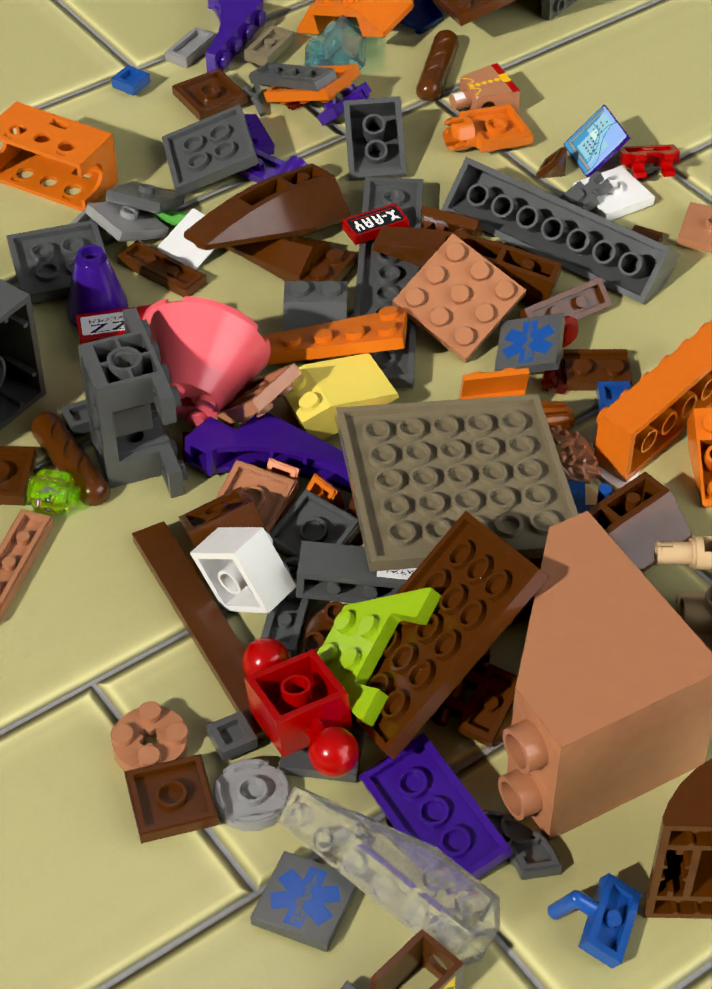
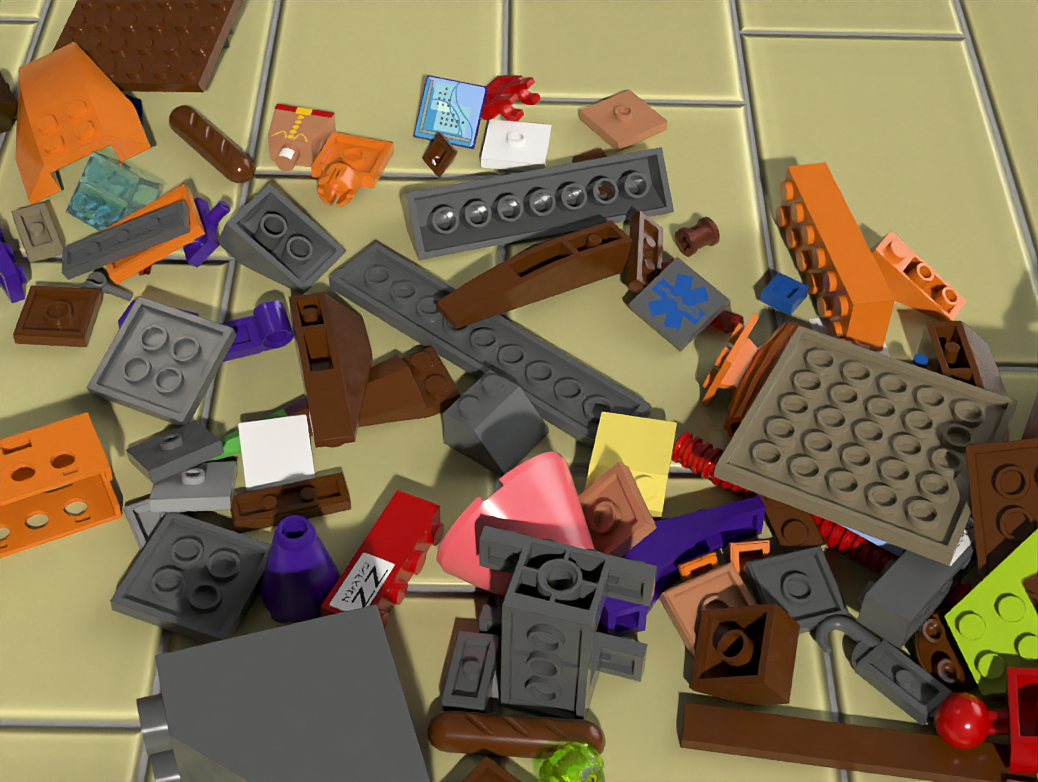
camera: 55 degrees left, 0 degrees up
white brick [190,527,296,613] -> none
orange wing [261,306,408,365] -> none
tile [342,203,409,245] -> none
nougat plate [392,233,526,363] -> none
reddish brown plate [421,205,483,238] -> none
dark grey plate [559,171,613,211] -> none
reddish brown plate [562,349,632,391] -> none
none -> copper bush [675,217,720,257]

